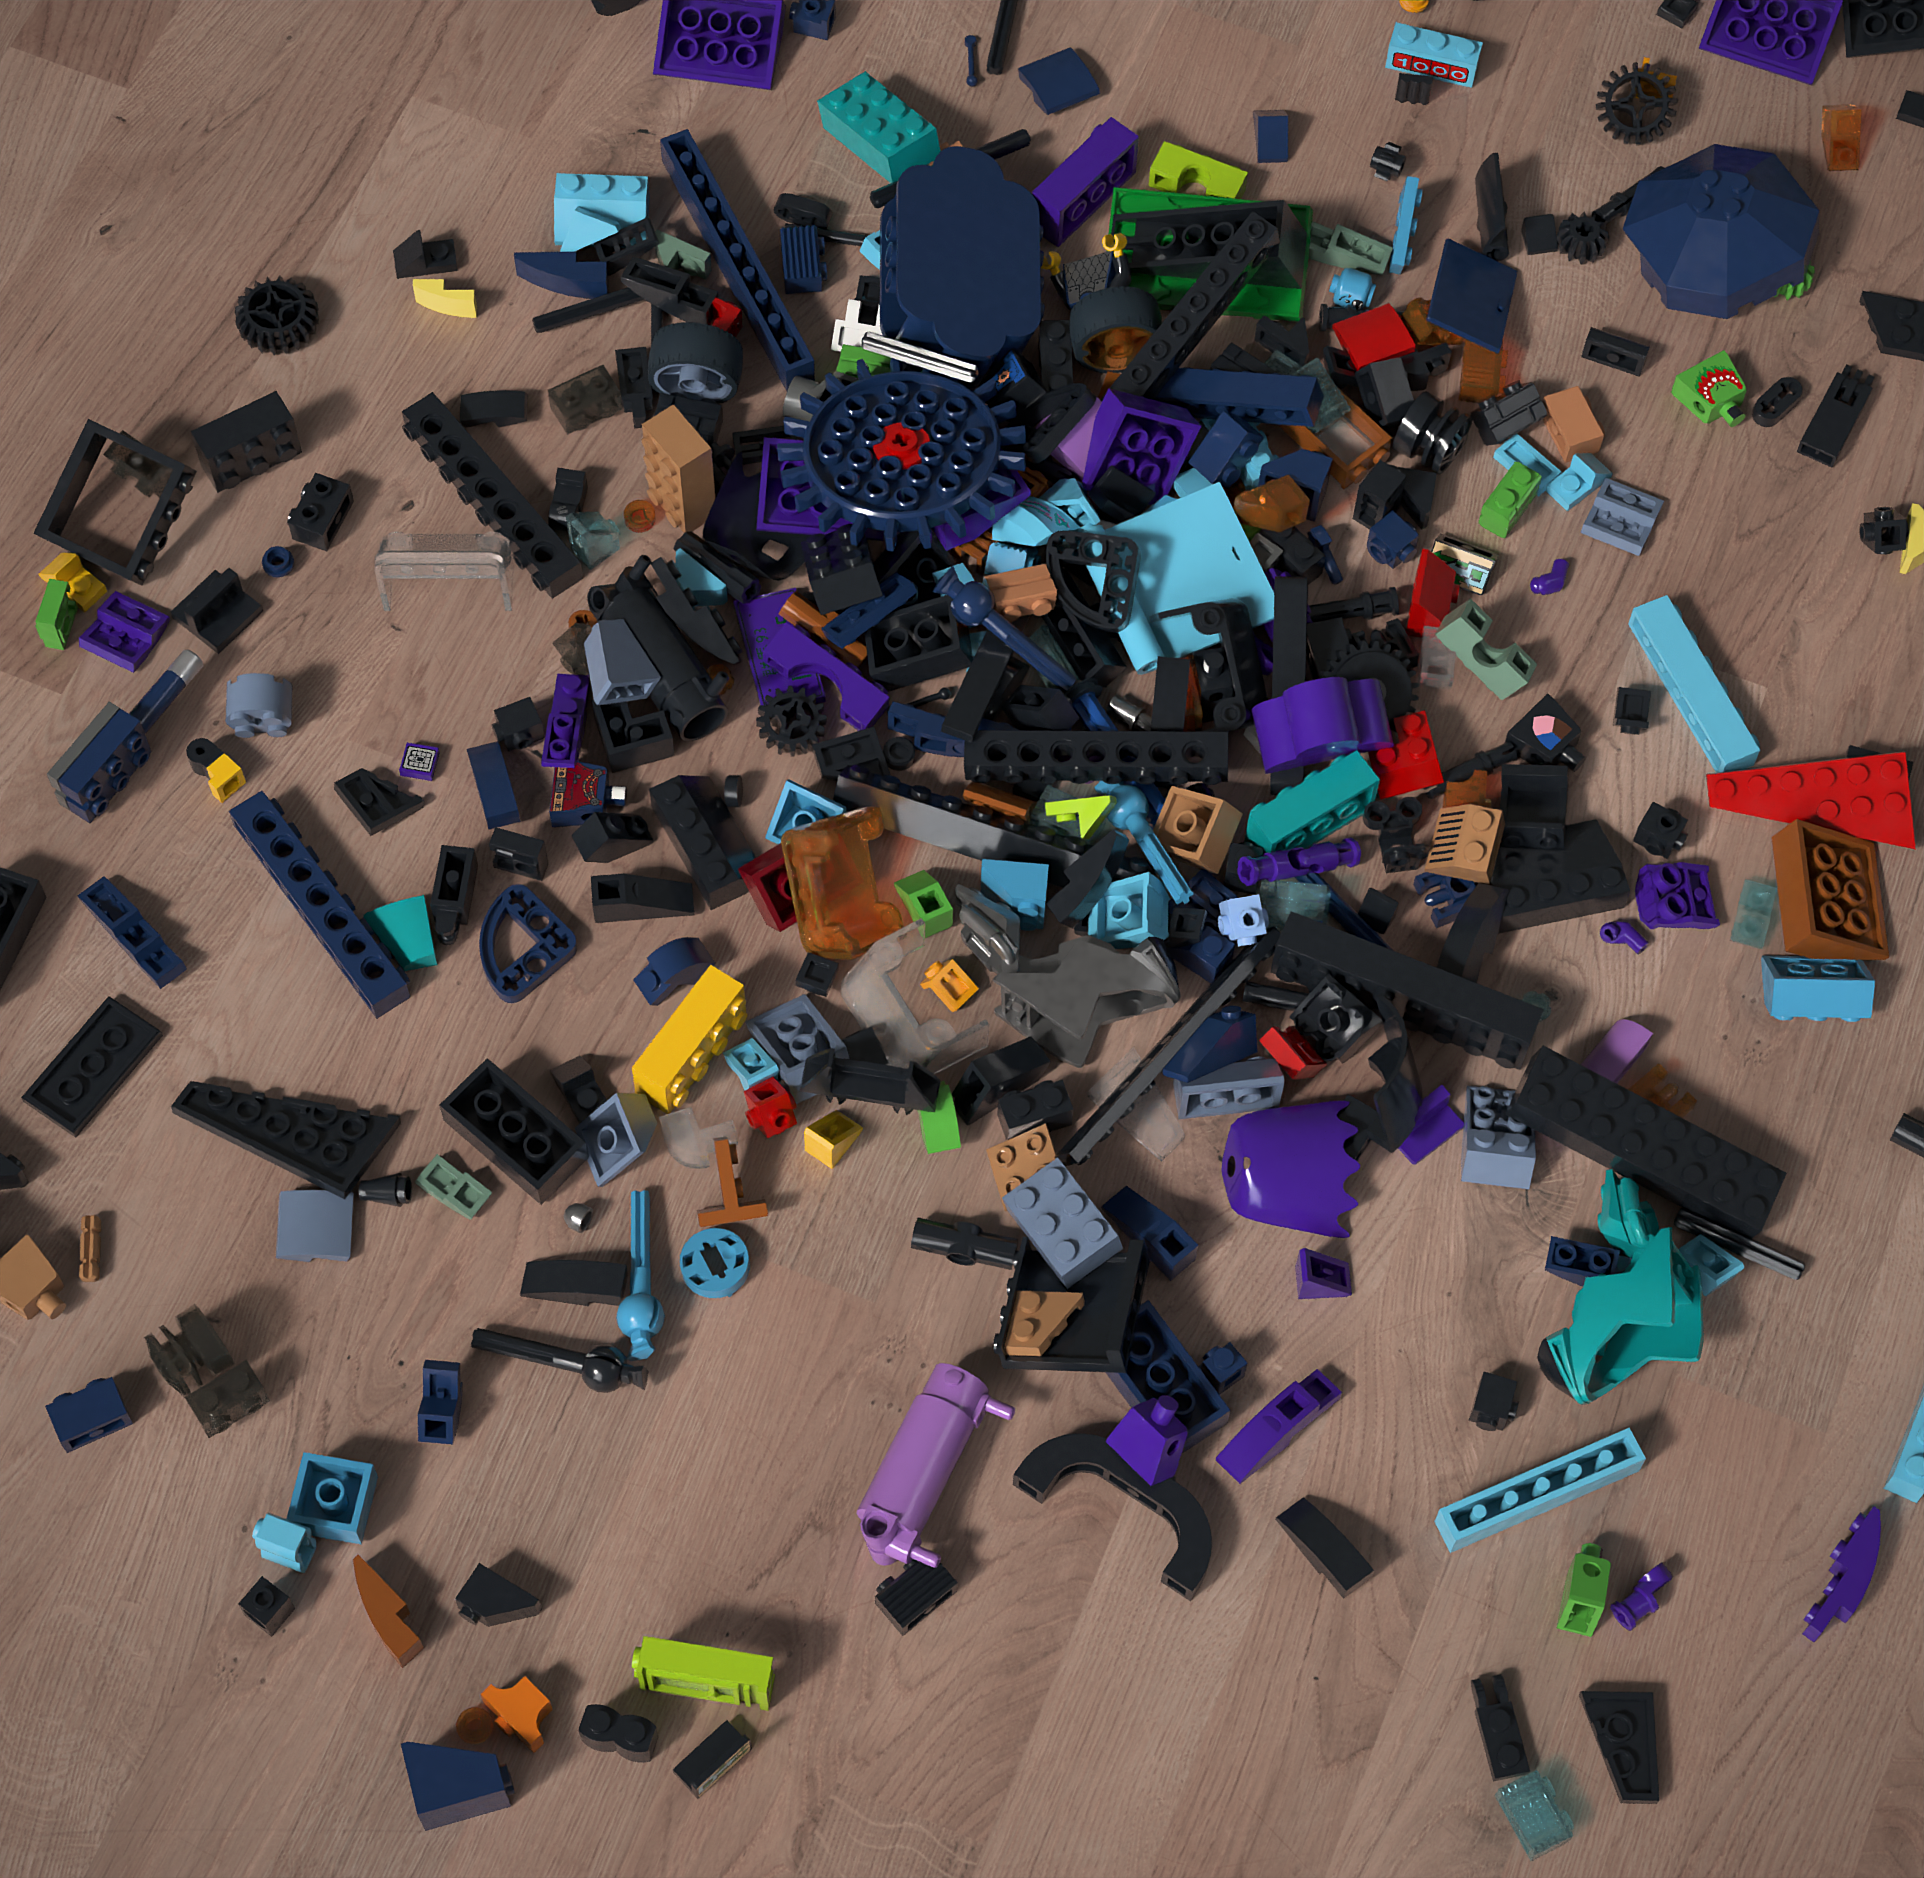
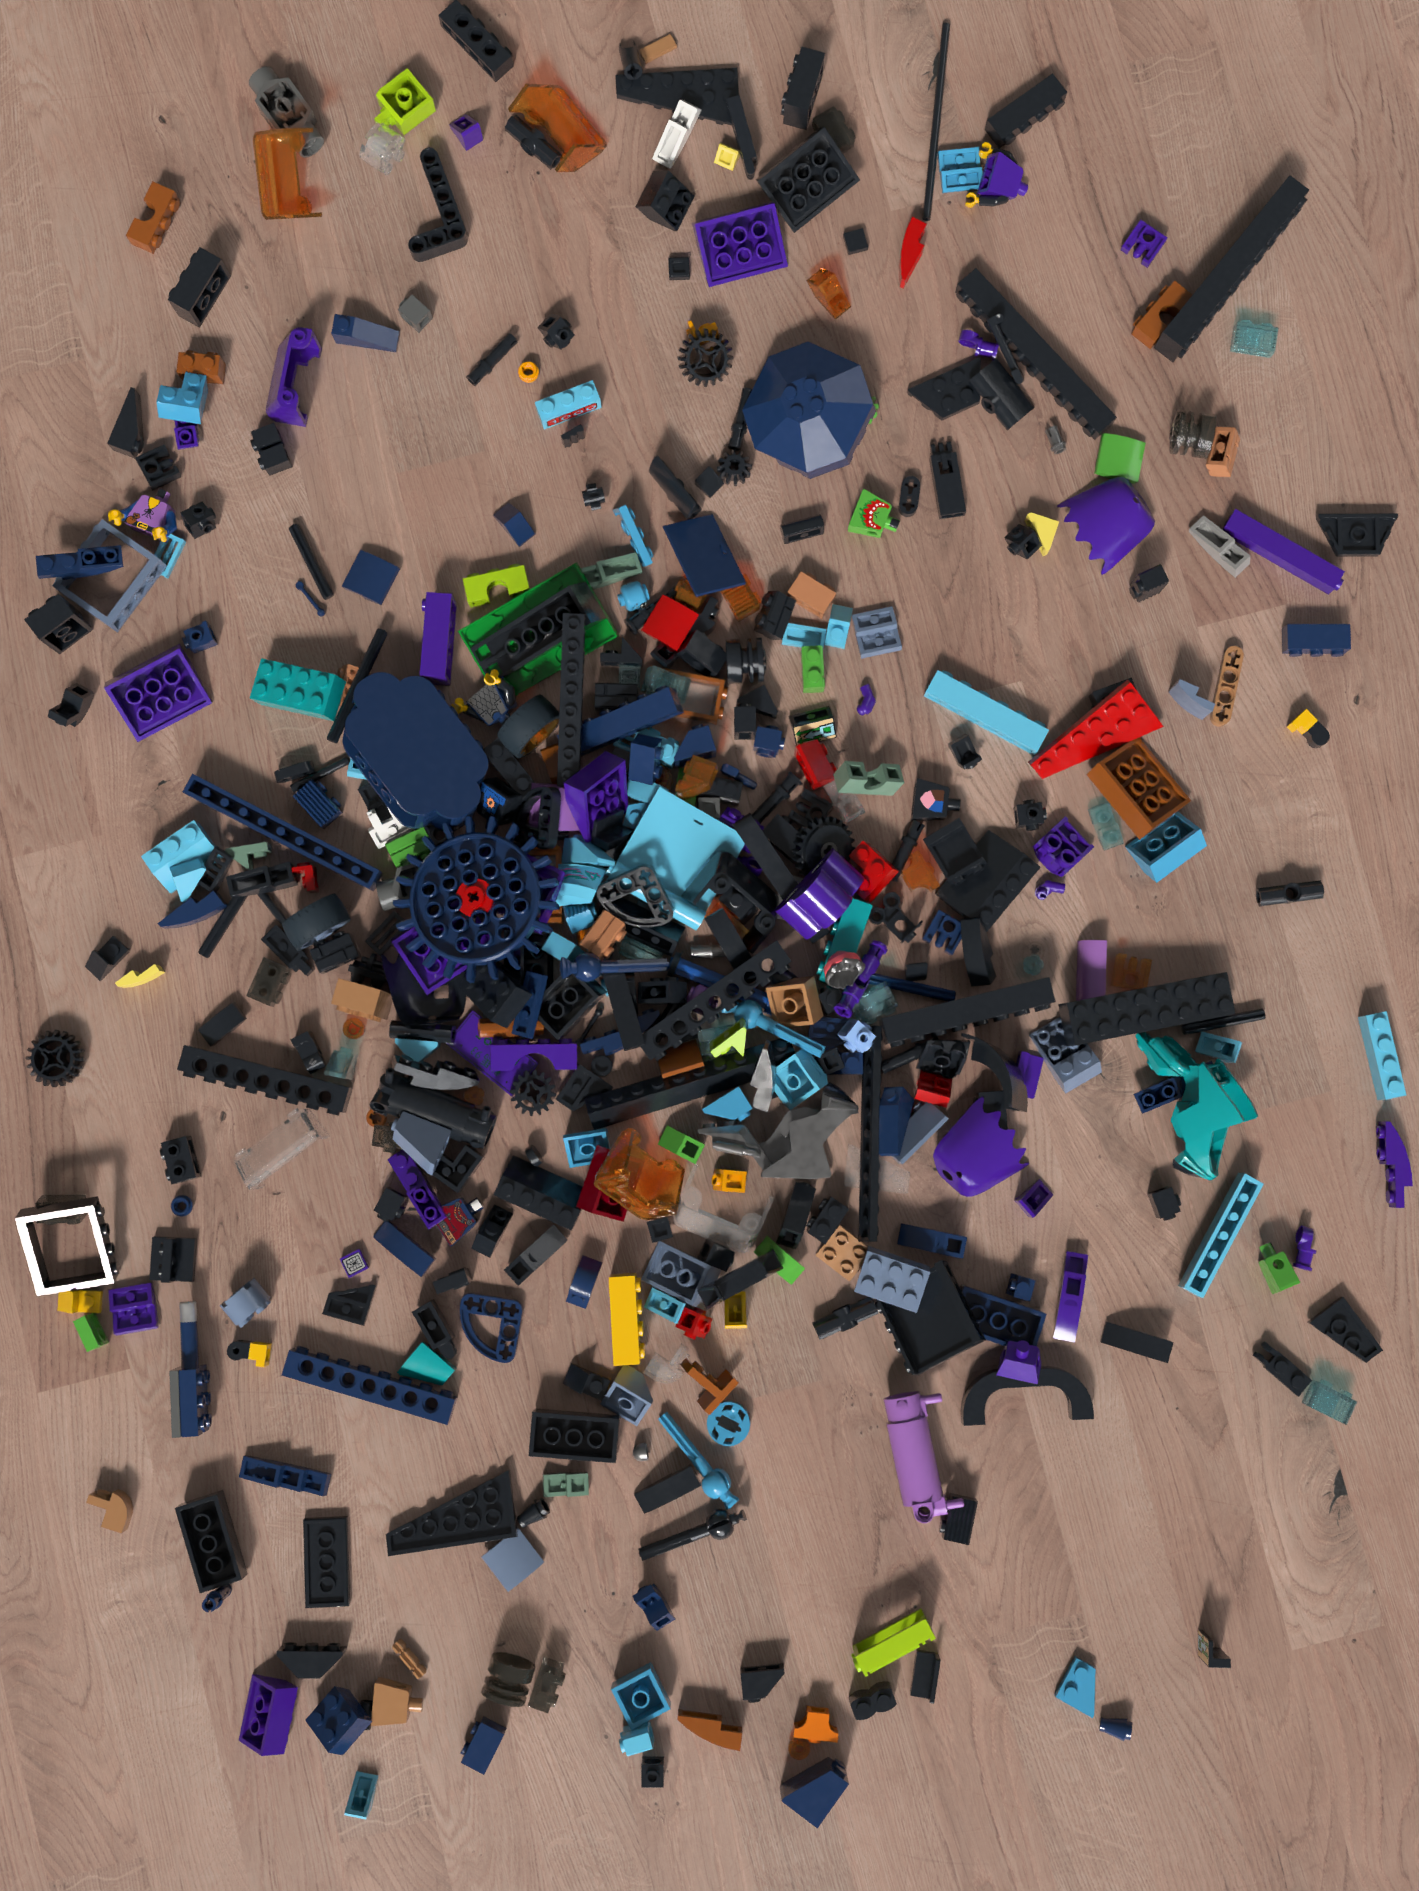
camera: 35 degrees left, 20 degrees up
black brick [191,391,302,493] -> none
axle [861,331,979,383] -> none
medium nougat wing [1004,1291,1085,1356] -> none
medium nougat slope [1425,804,1505,885] -> none
none -> flat silver hair [824,951,865,989]

